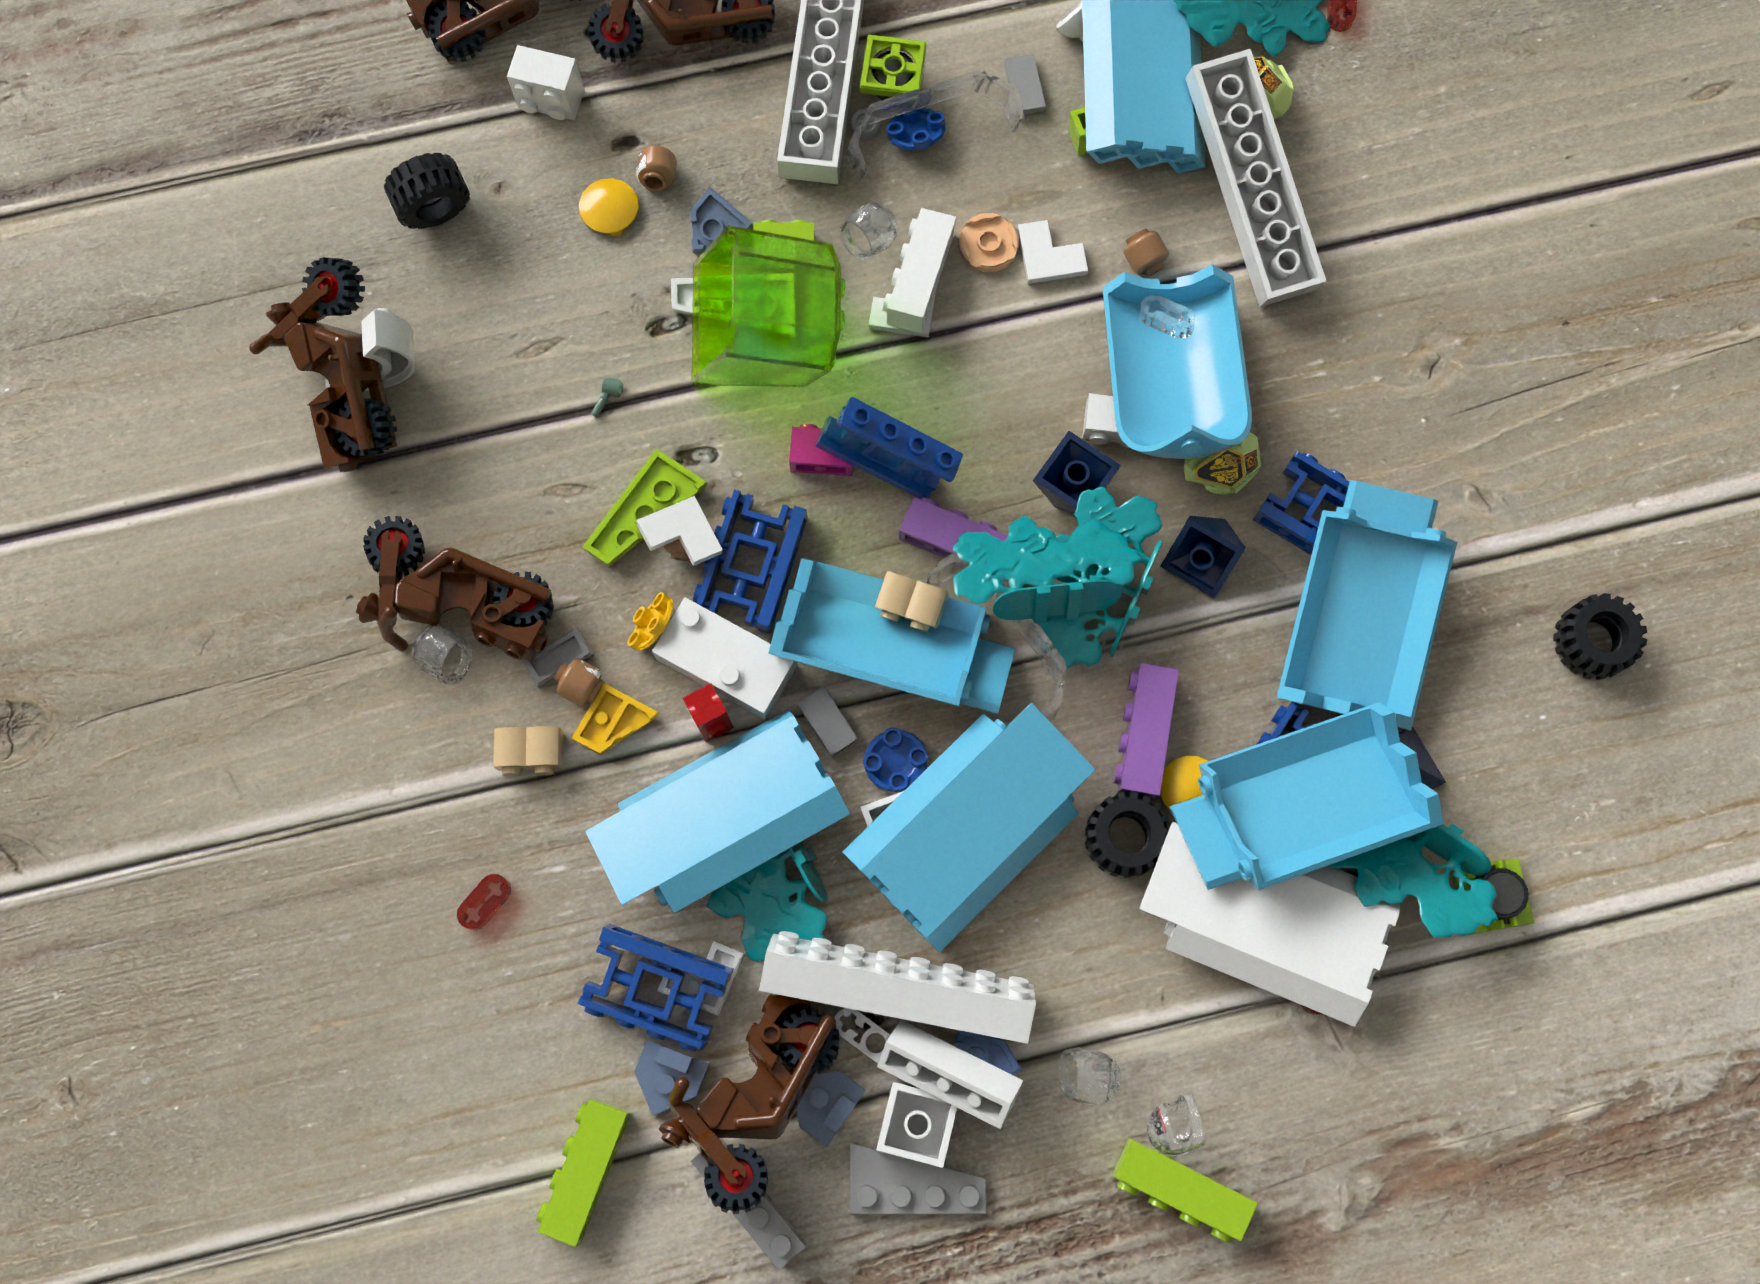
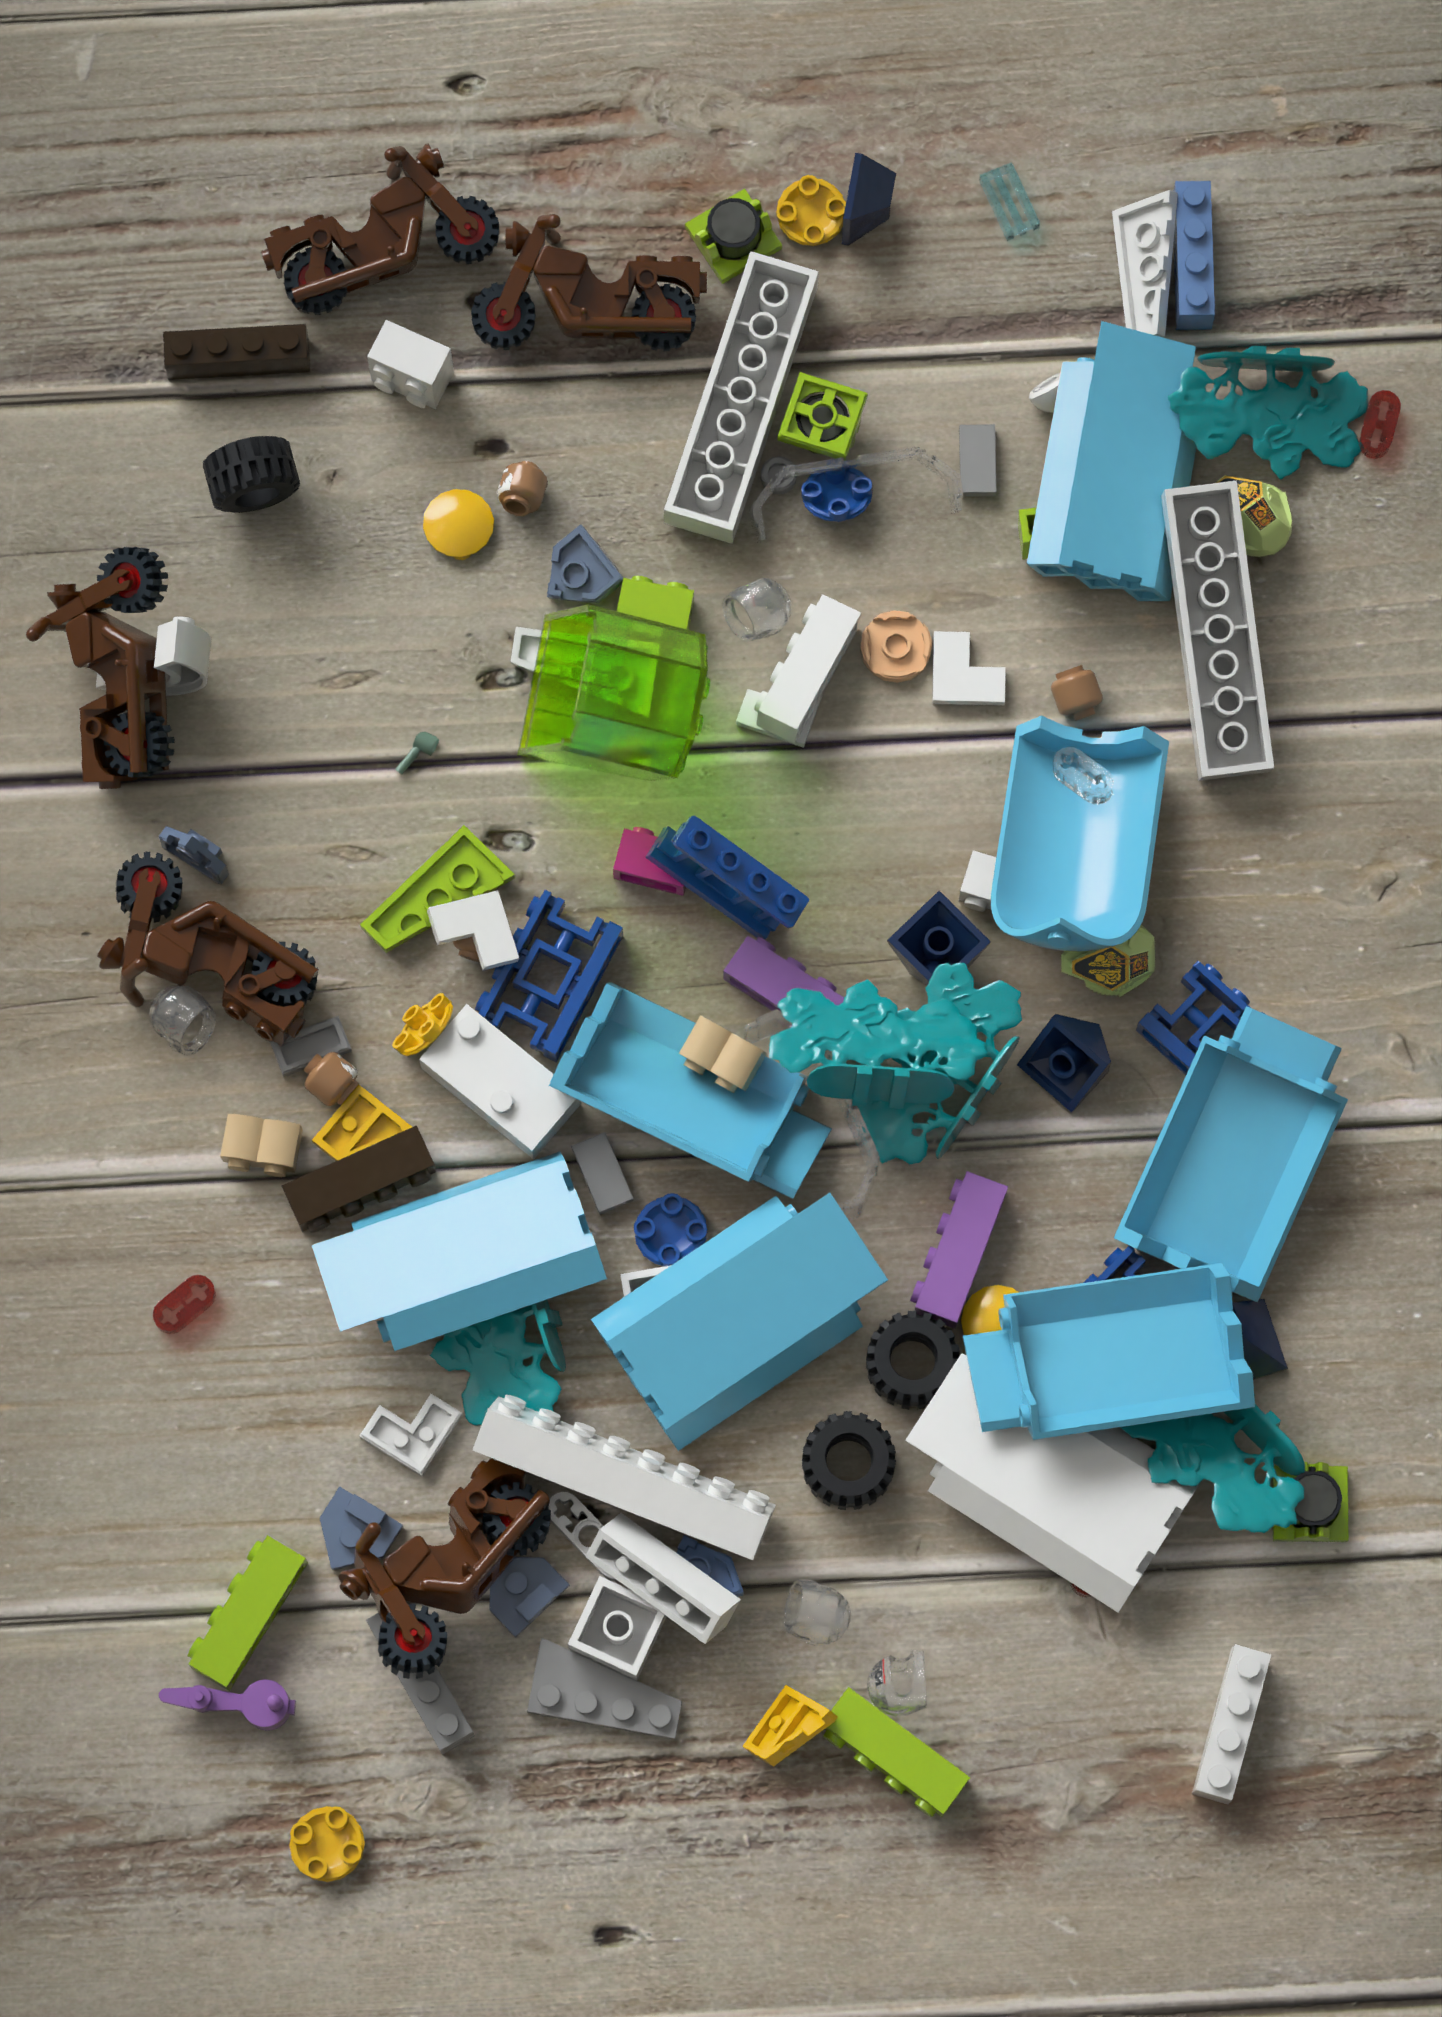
camera: 10 degrees right, 0 degrees up
blue fence [577,924,734,1051] -> none
red brick [683,683,734,743] -> none
none -> sand blue plate [159,826,229,884]
none -> medium lavender piece [159,1679,296,1731]
none -> dark brown brick [163,324,310,380]
none -> dark brown brick [282,1125,436,1233]
none -> yellow wing [742,1685,838,1767]
none -> black tyre [802,1411,896,1510]
none -> white brick [1192,1644,1271,1804]

